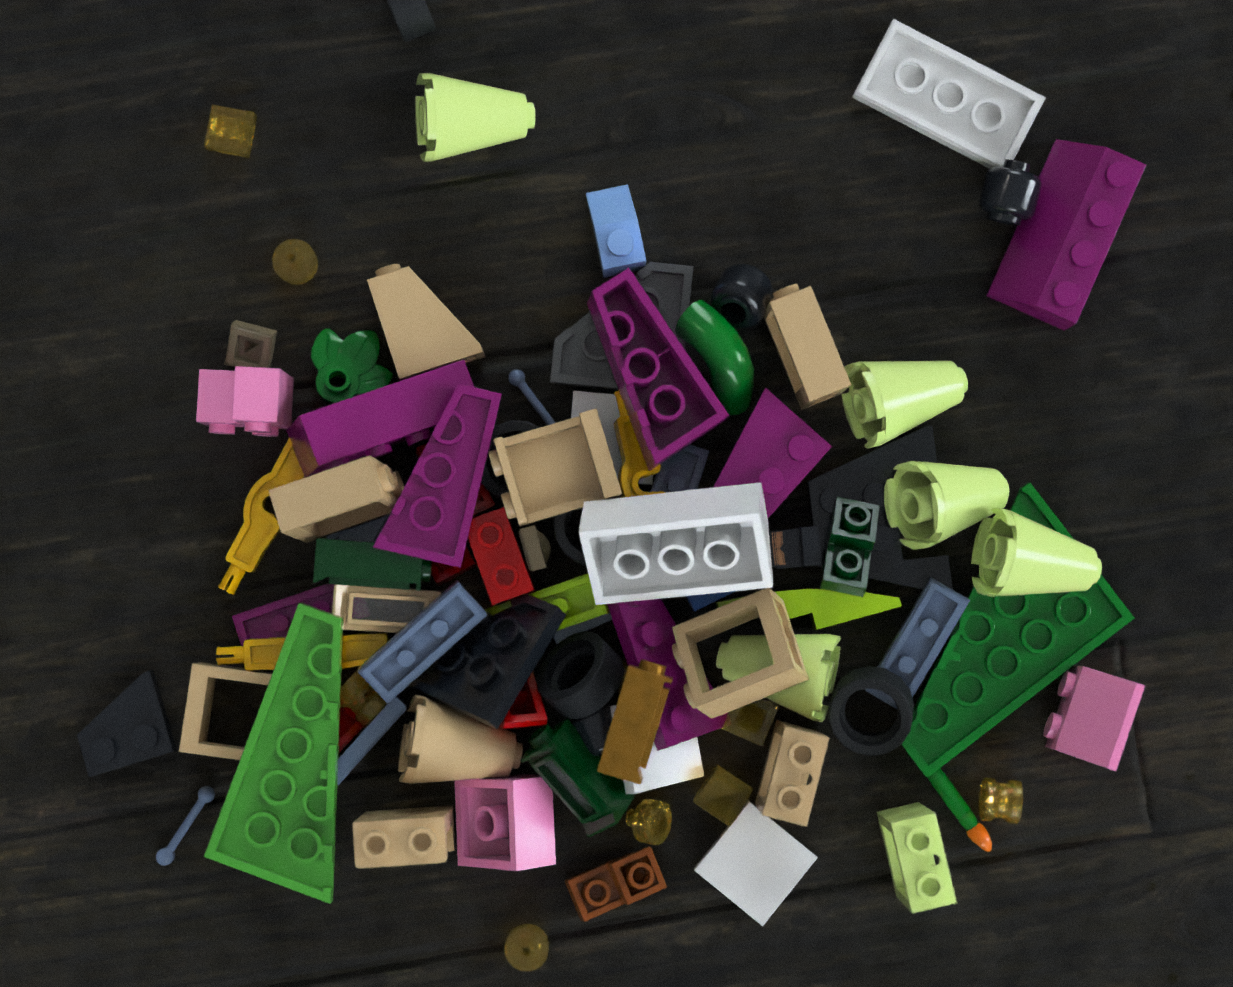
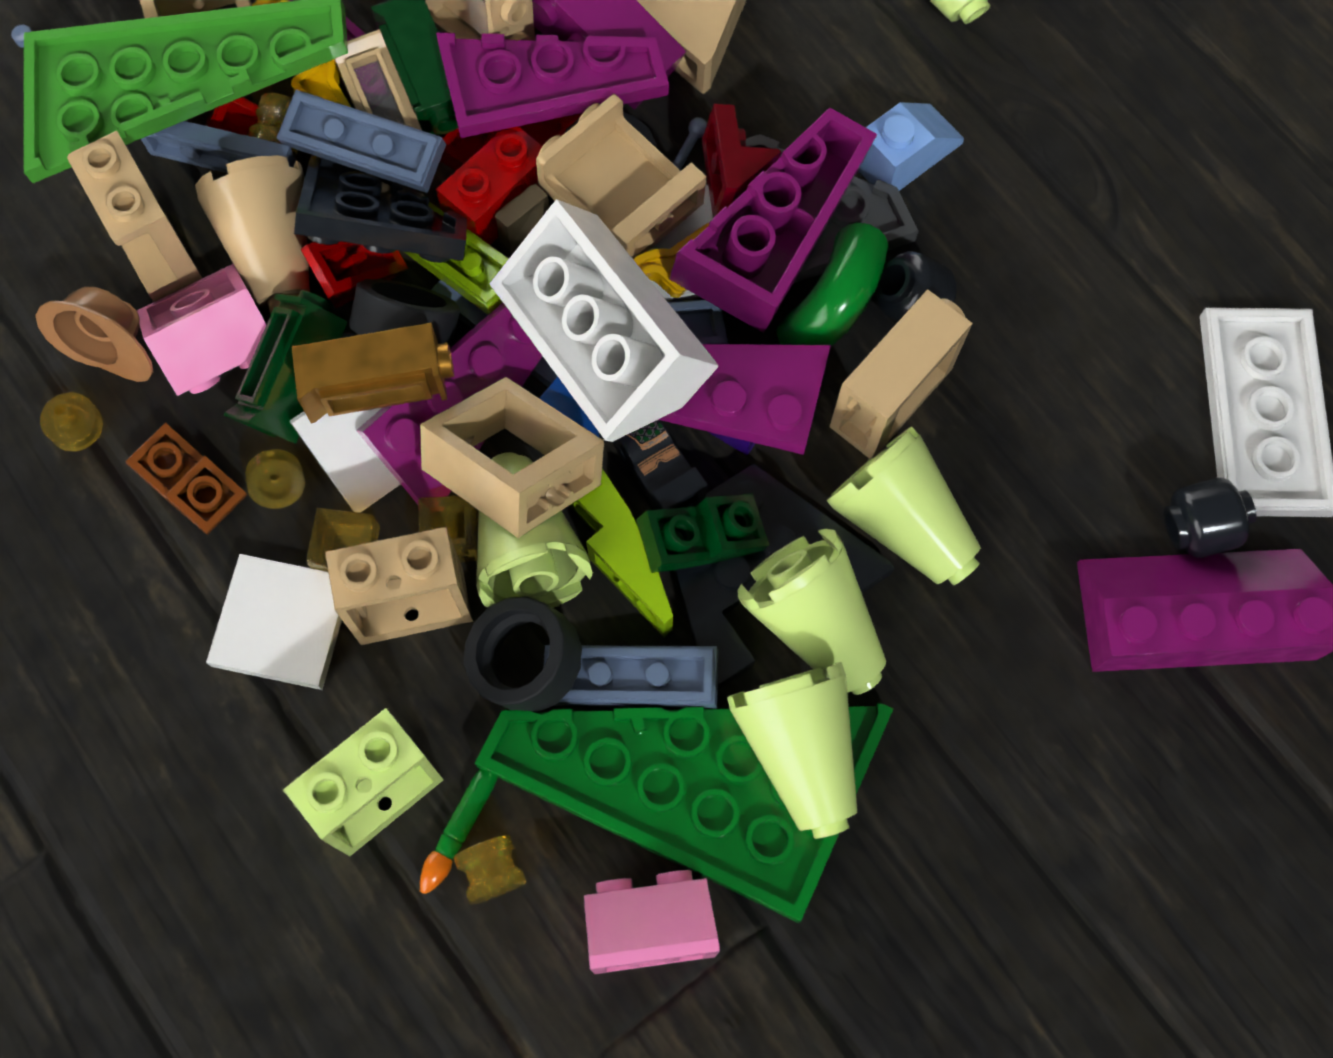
camera: 65 degrees right, 15 degrees down
none -> medium nougat piece [35,287,153,382]
none -> dark red slope [702,104,781,218]

